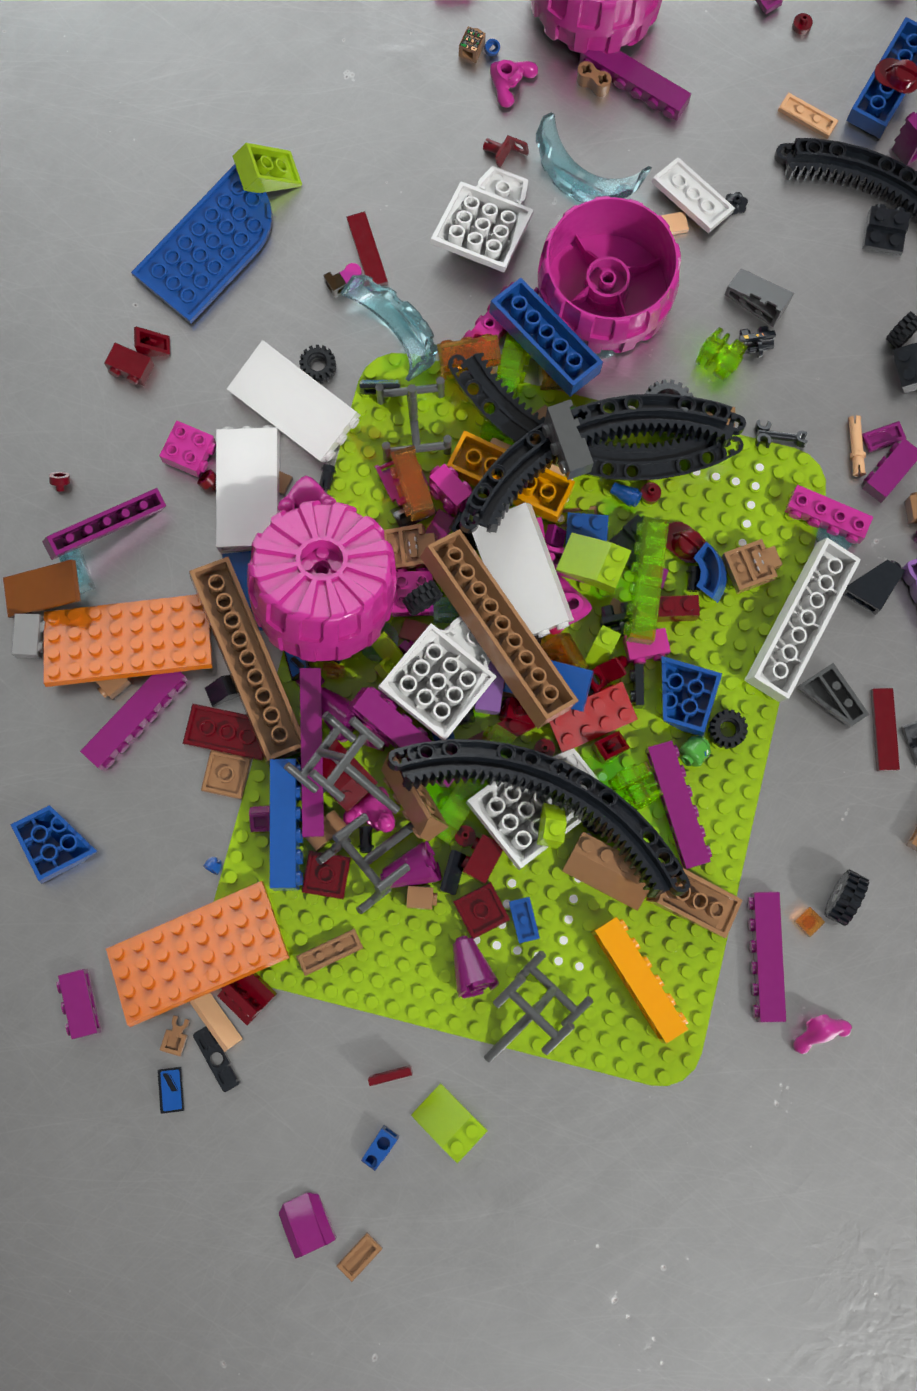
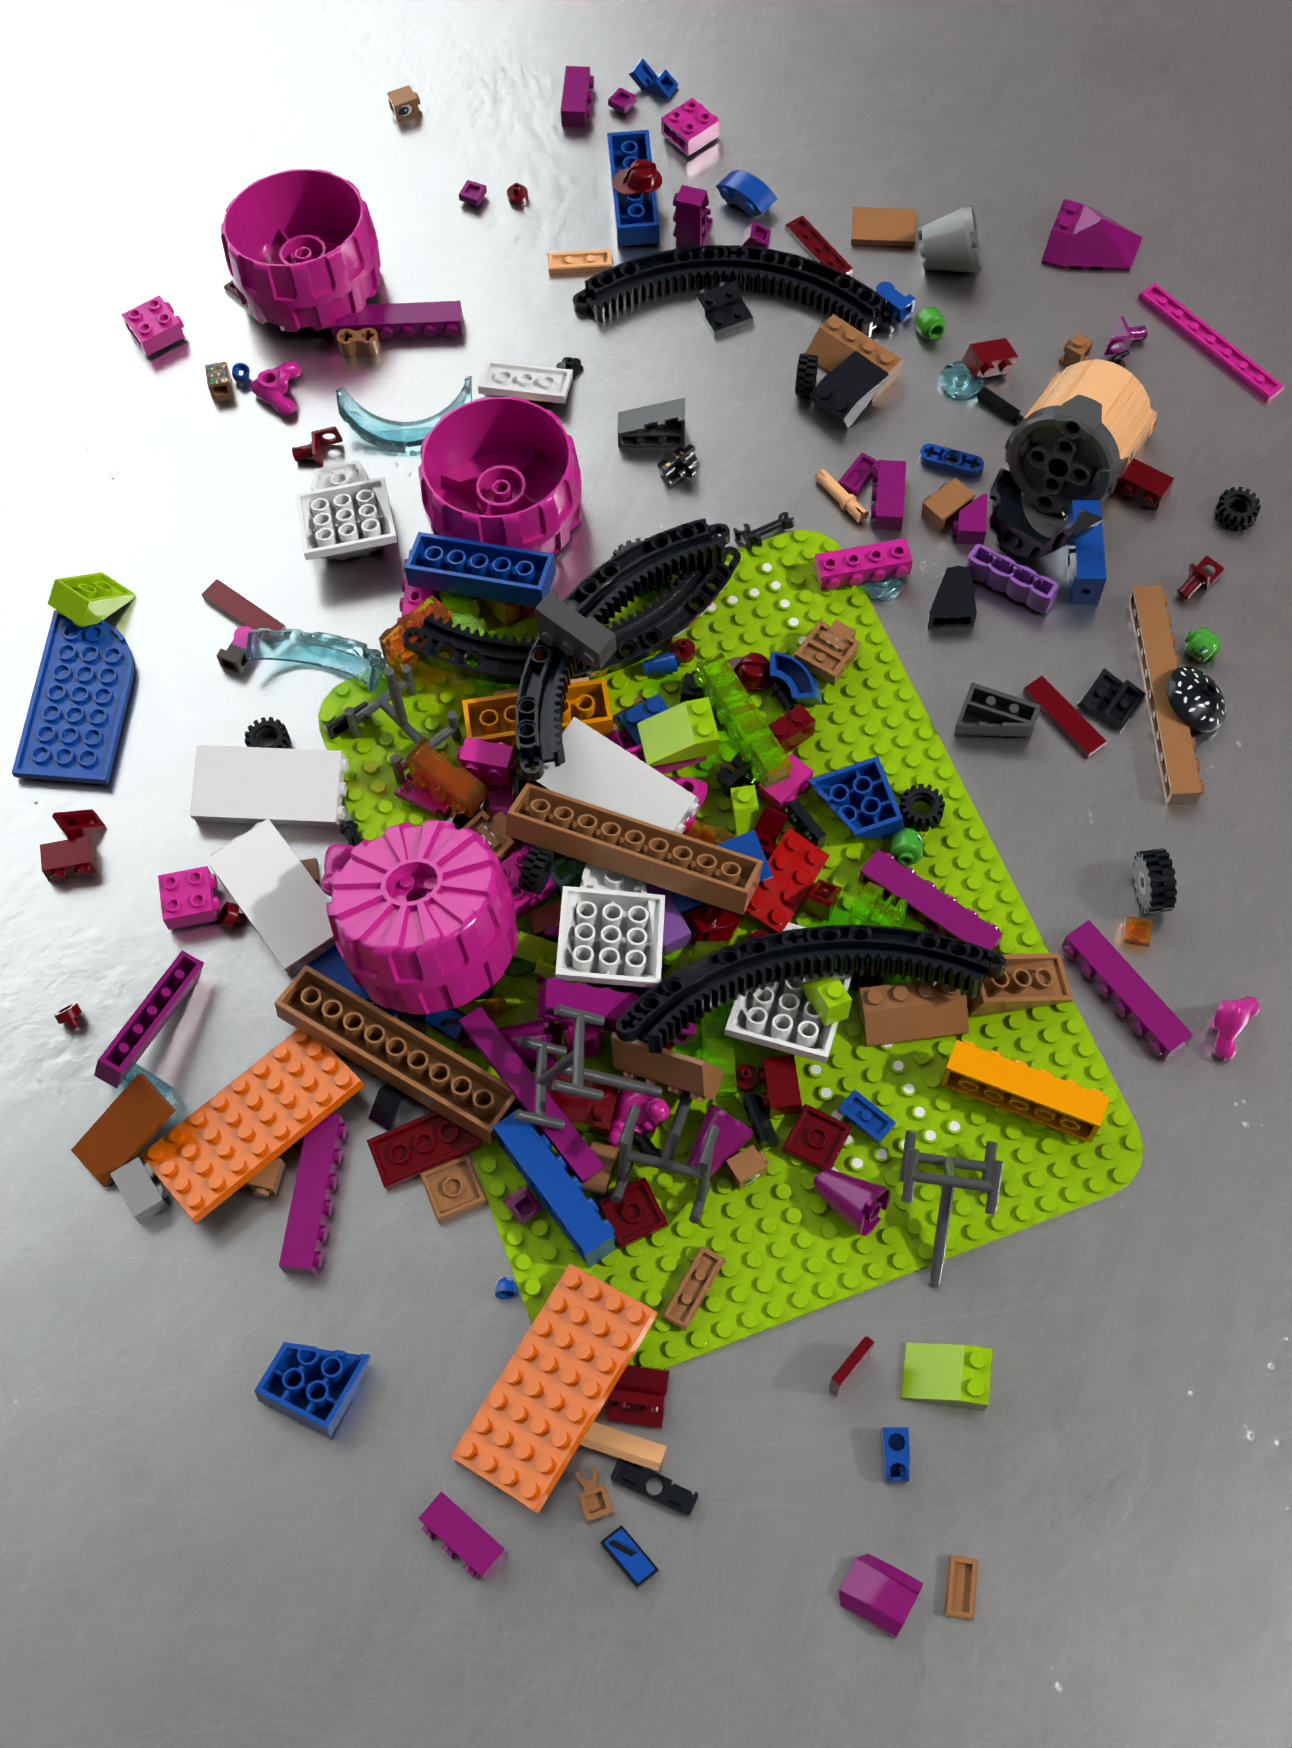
camera: 30 degrees left, 15 degrees down
clear neon green wheel [695,327,748,381] -> none
white brick [744,538,861,702] -> none

